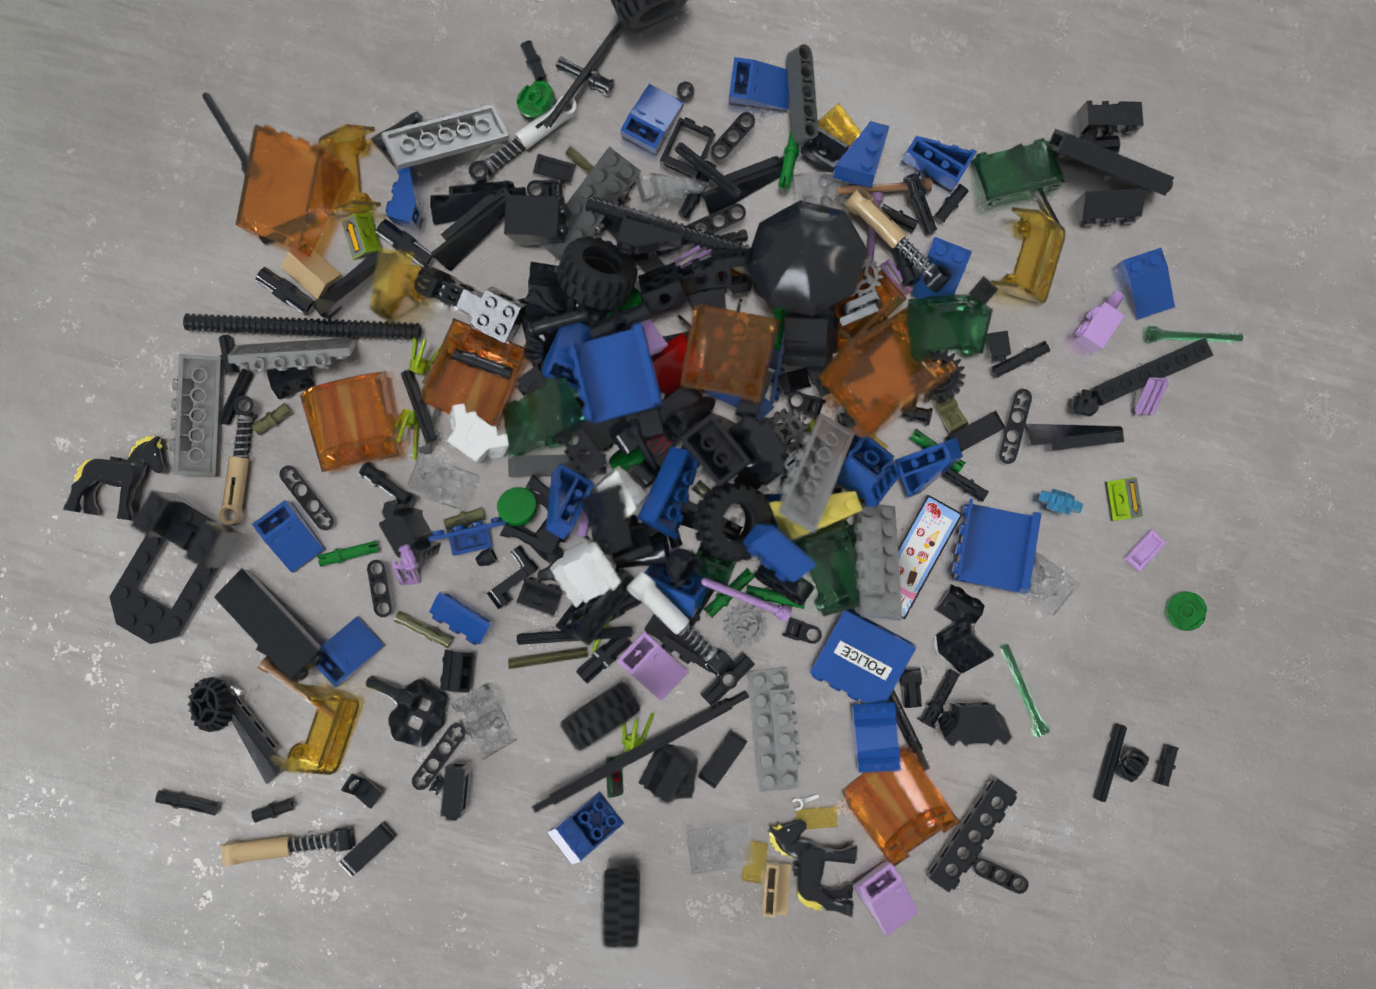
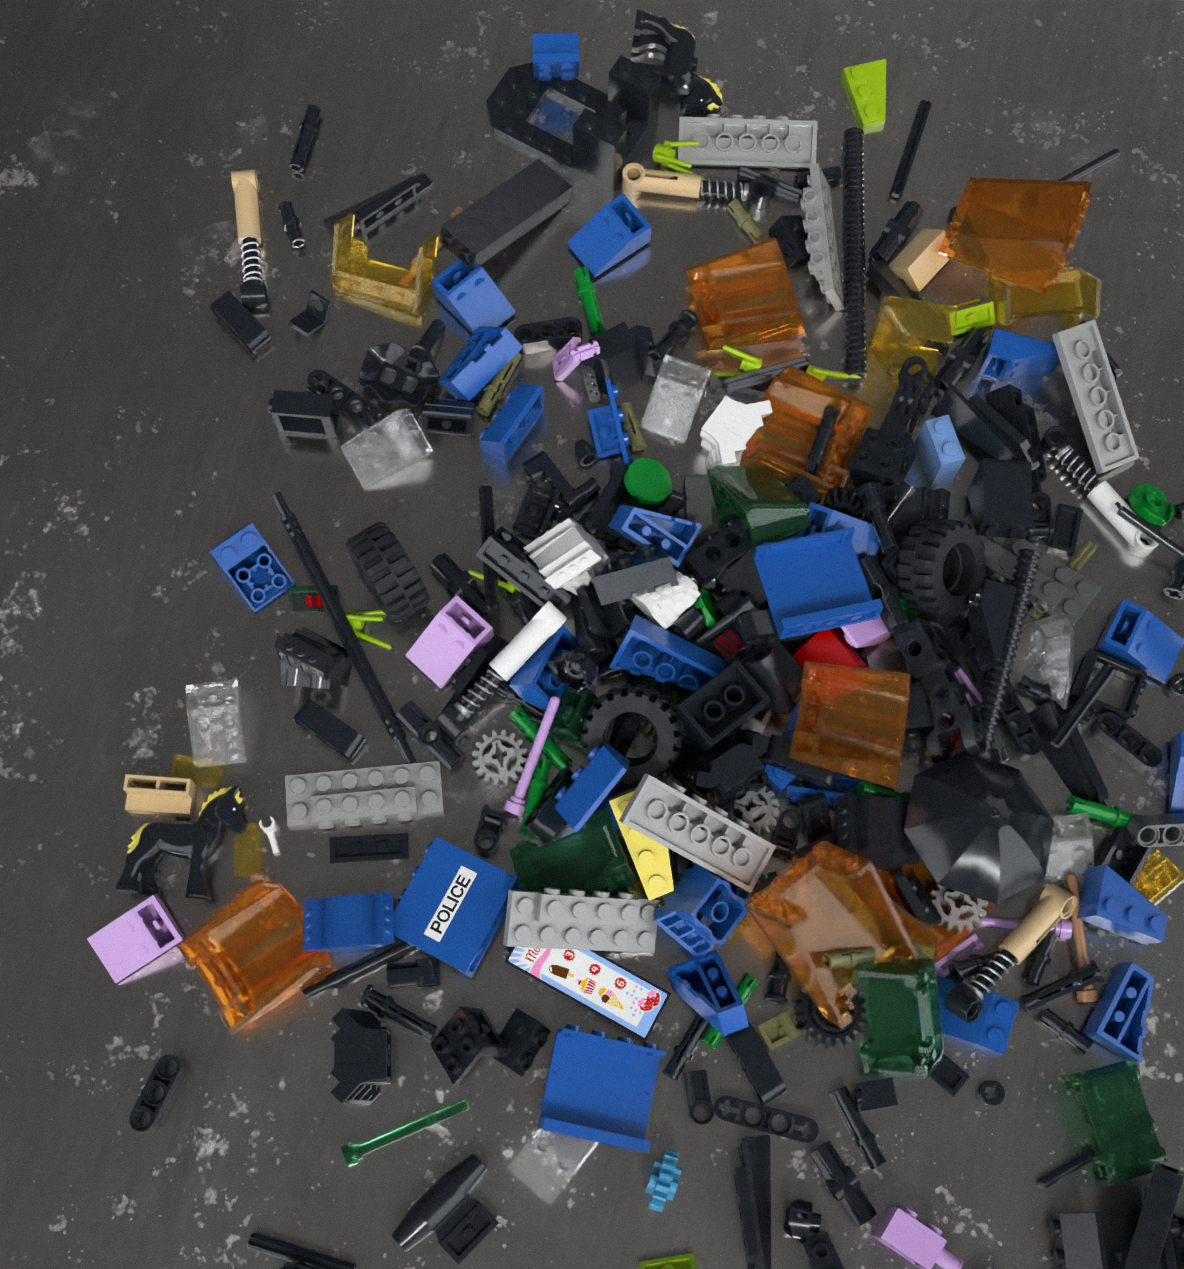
camera: 90 degrees right, 15 degrees down
black gear [187,677,236,732] -> none
black beam [279,465,336,531] -> none
olive axle [508,647,588,669] -> none
black tyre [602,868,640,948] -> none
black brick [926,776,1018,892] -> none
clear yellow windscreen [990,207,1066,303] -> none
none -> black tile [330,833,409,865]
none -> black plate [392,1153,499,1265]
none -> blue wedge [438,326,523,401]
none -> blue bracket [532,33,579,81]
none -> lime plant [652,140,705,180]
none -> black piece [683,1070,714,1127]
none -> black piece [809,1141,877,1227]
none -> olive pin [821,946,876,969]
none -> lime wing [842,59,886,130]
none -> black axle [890,100,932,199]
none -> medium blue brick [914,415,965,488]
none -> black bush [978,1080,1005,1105]

